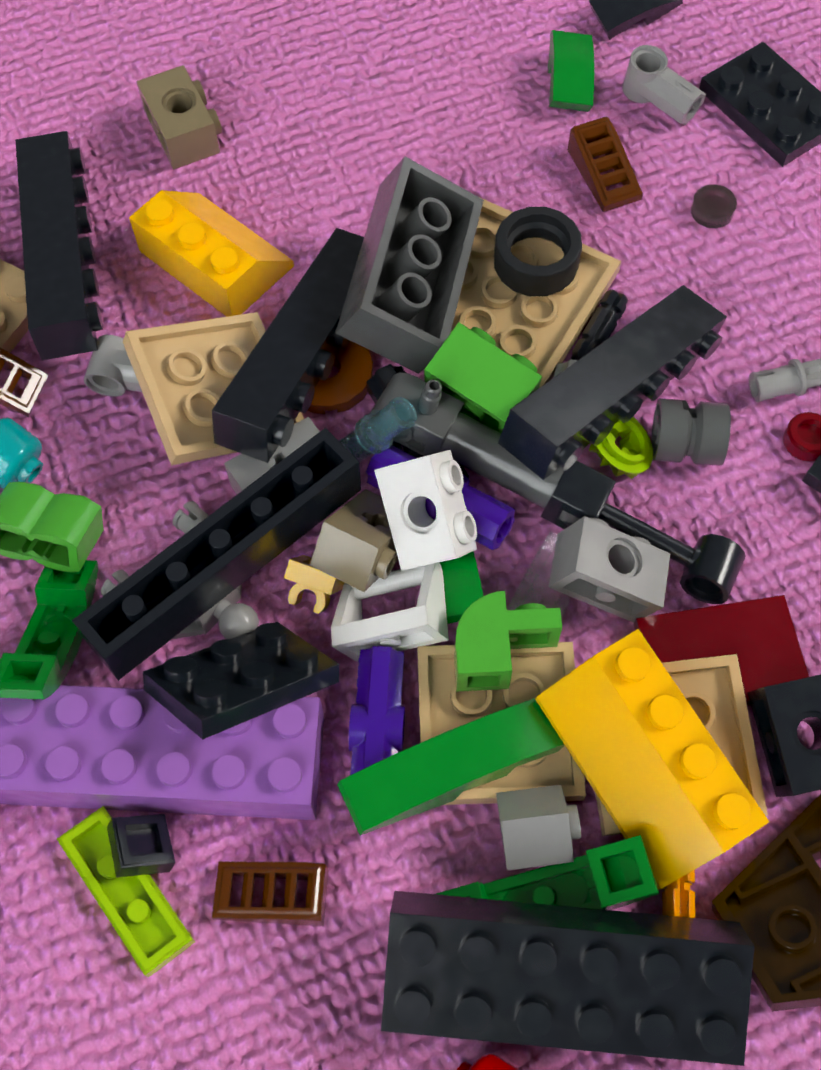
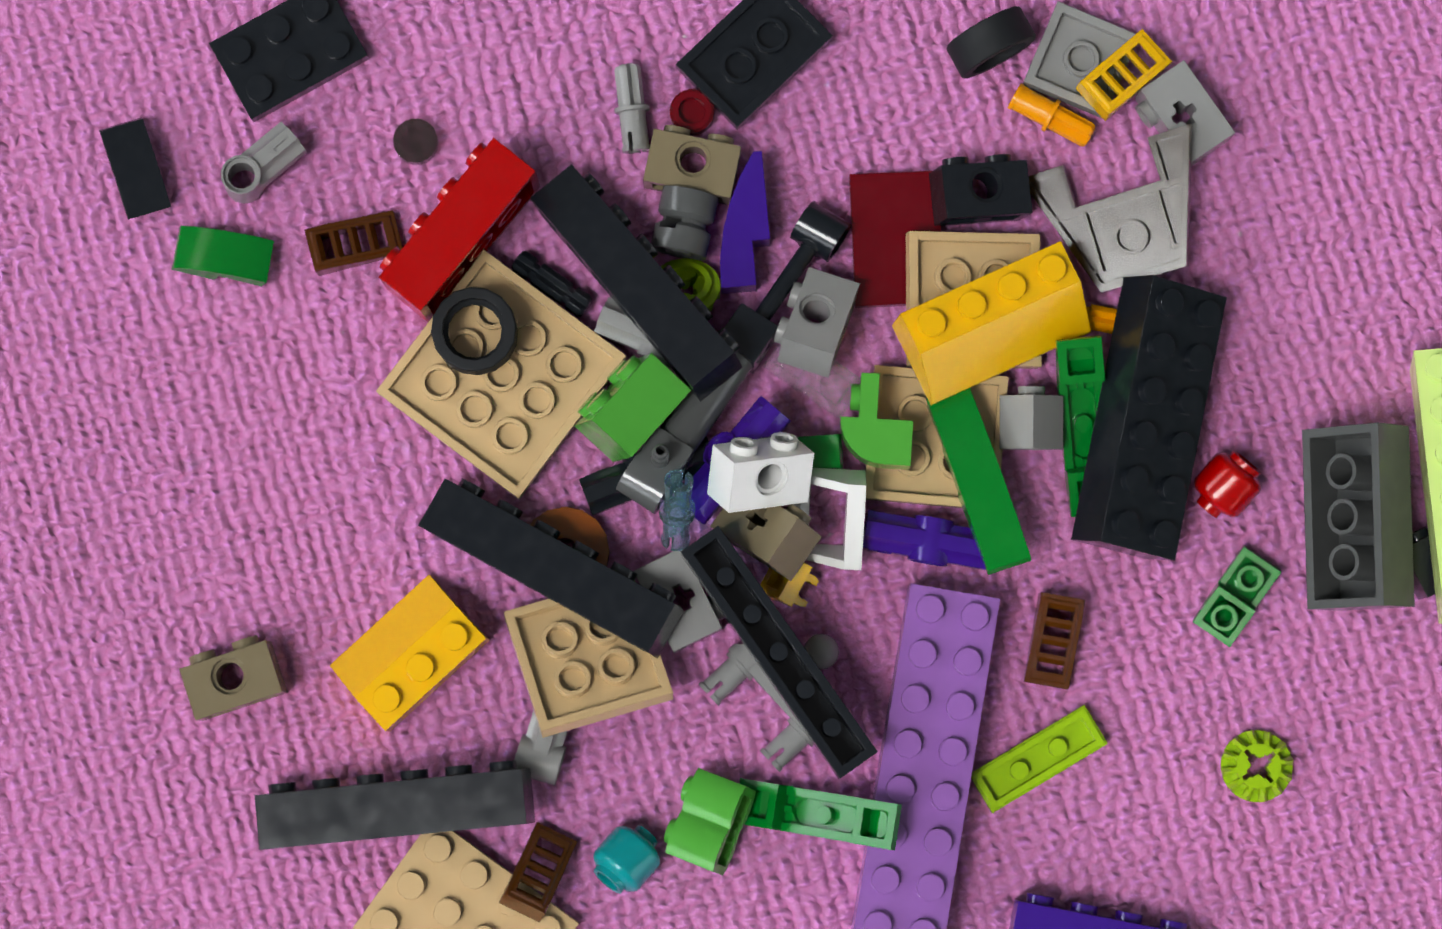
camera: 85 degrees left, 20 degrees up
black tile [107,814,175,878] -> none
black plate [143,622,339,740] -> none
dark grey brick [336,156,484,374] -> none
none -> red brick [379,137,540,322]
none -> dark tan brick [643,125,741,205]
none -> dark purple slope [720,151,770,294]

